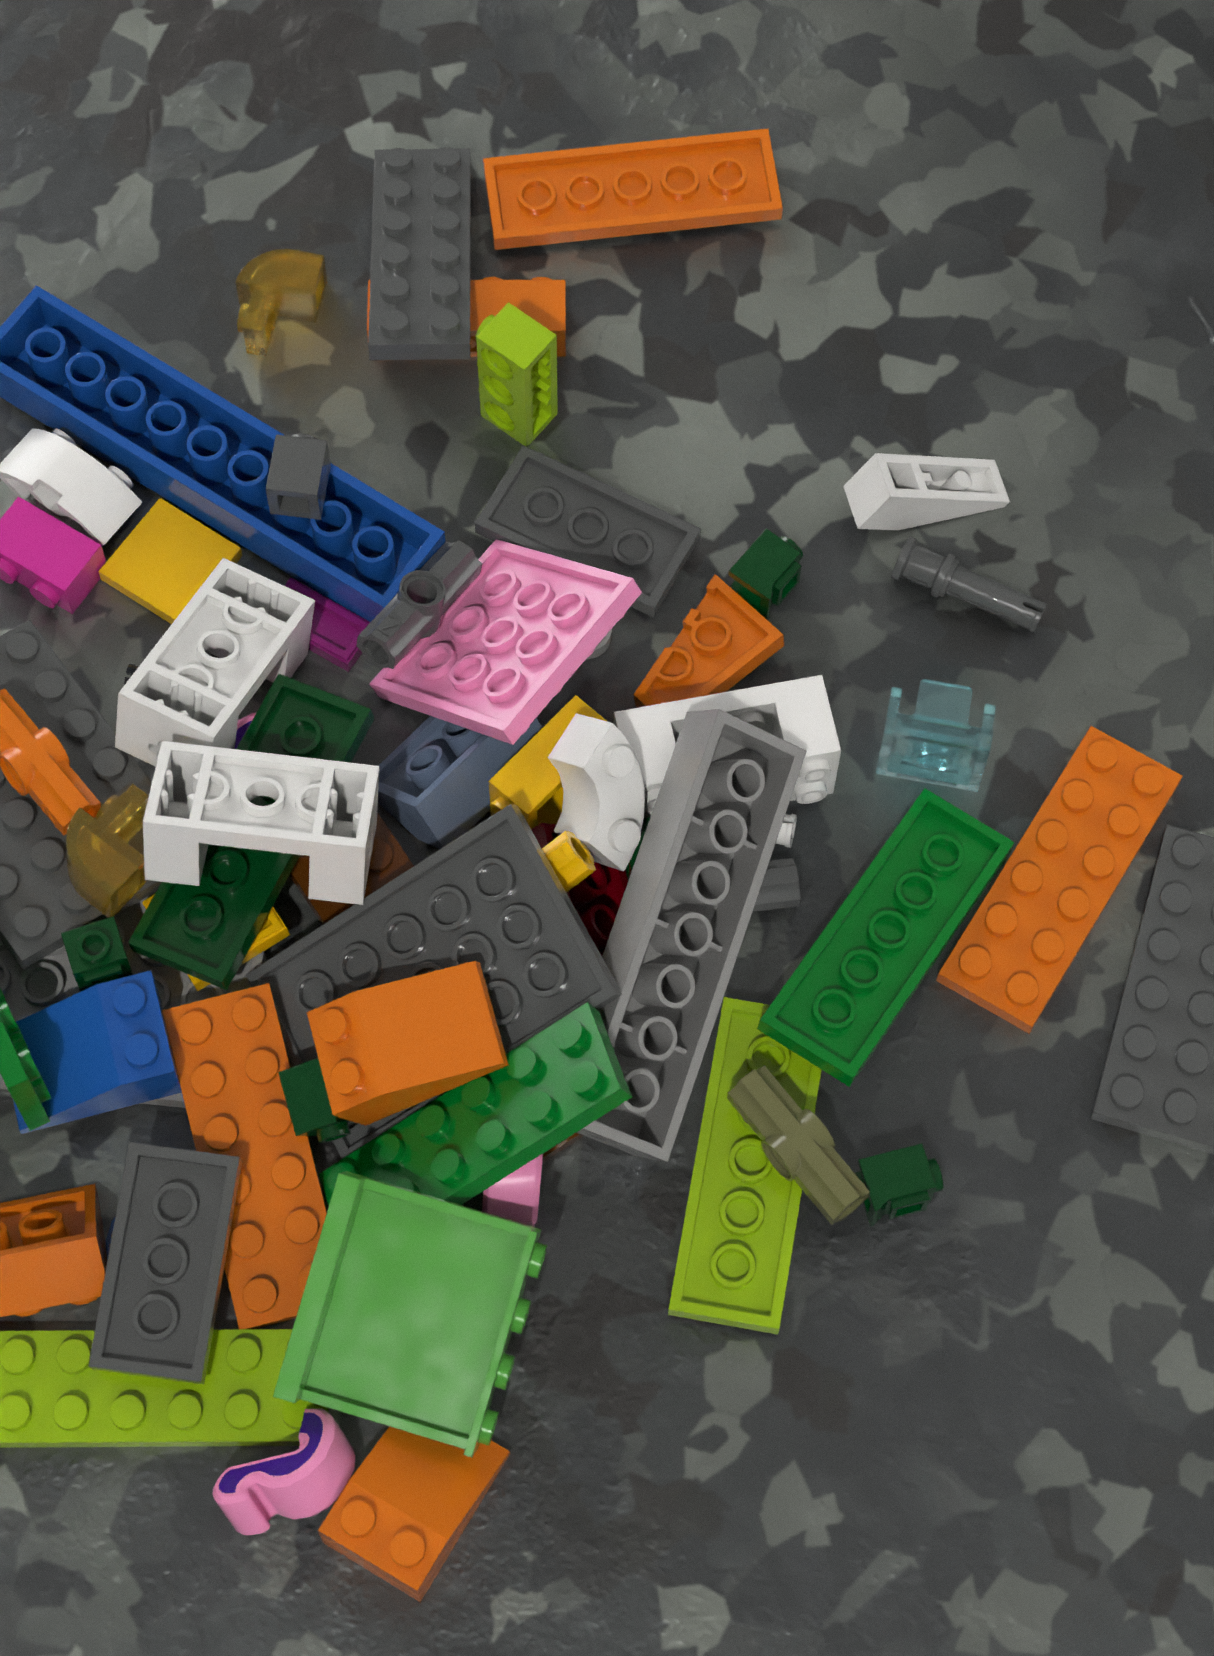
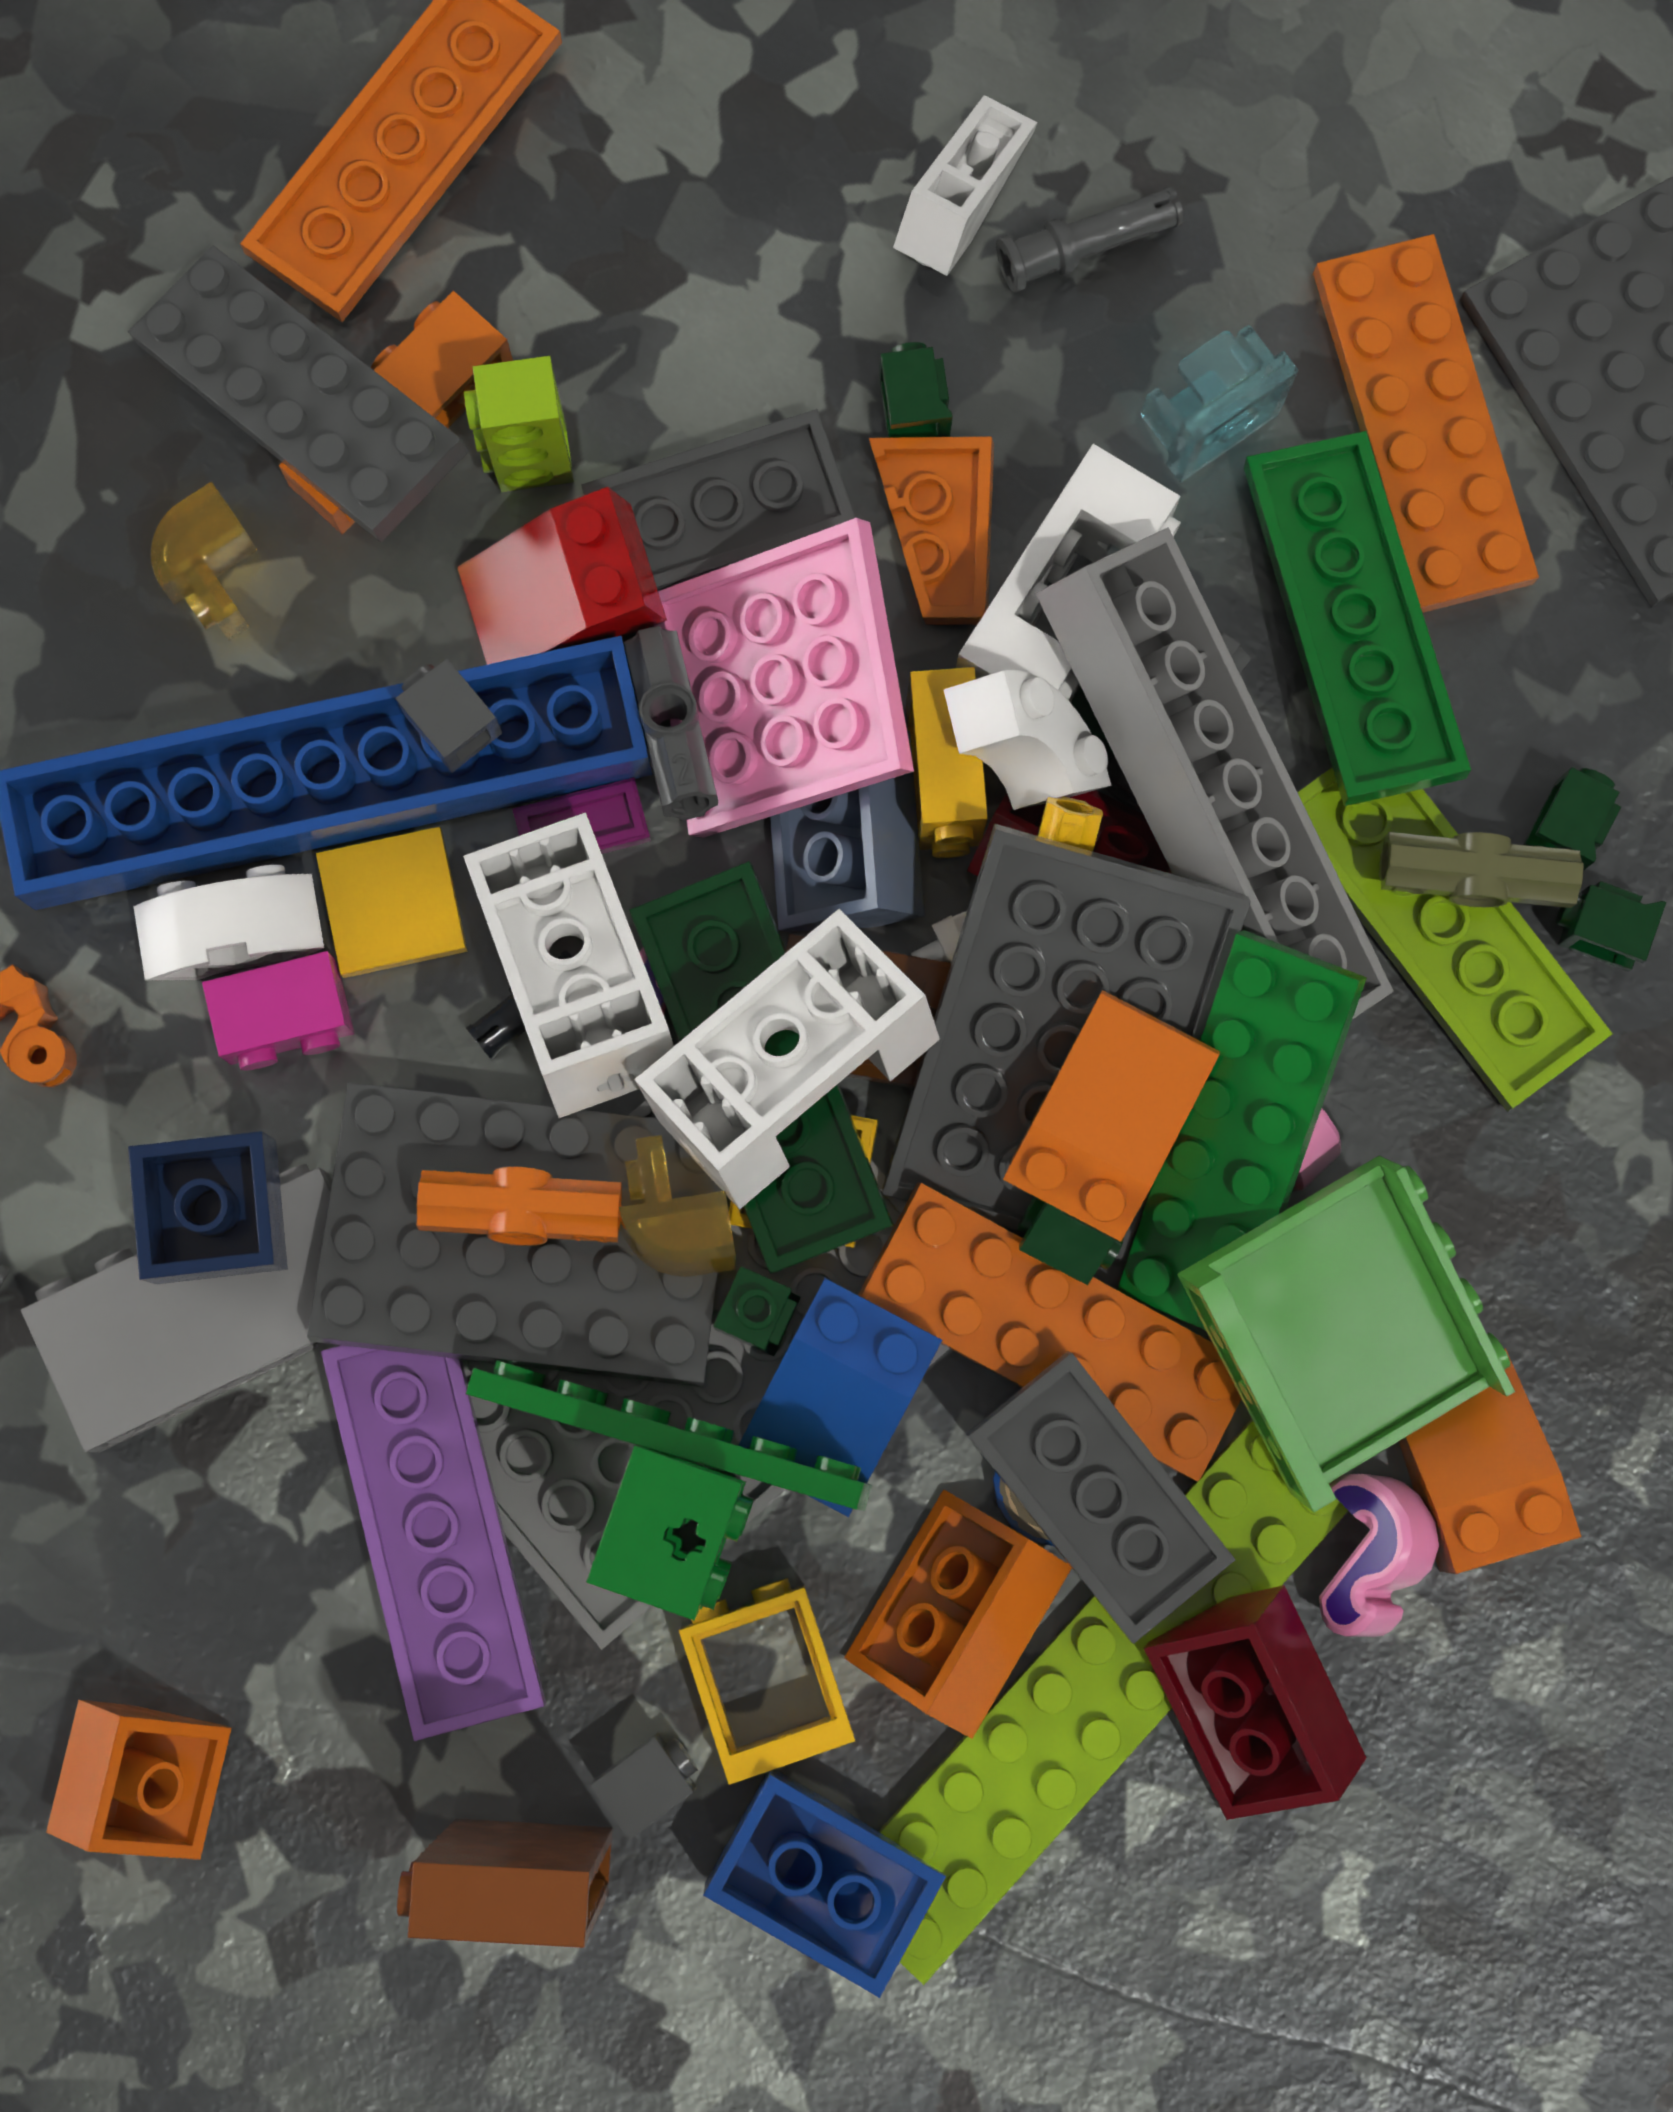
camera: 50 degrees left, 15 degrees up
none -> red slope [457,486,667,665]
none -> dark red slope [1144,1585,1367,1820]
none -> dark green window [1556,881,1666,972]

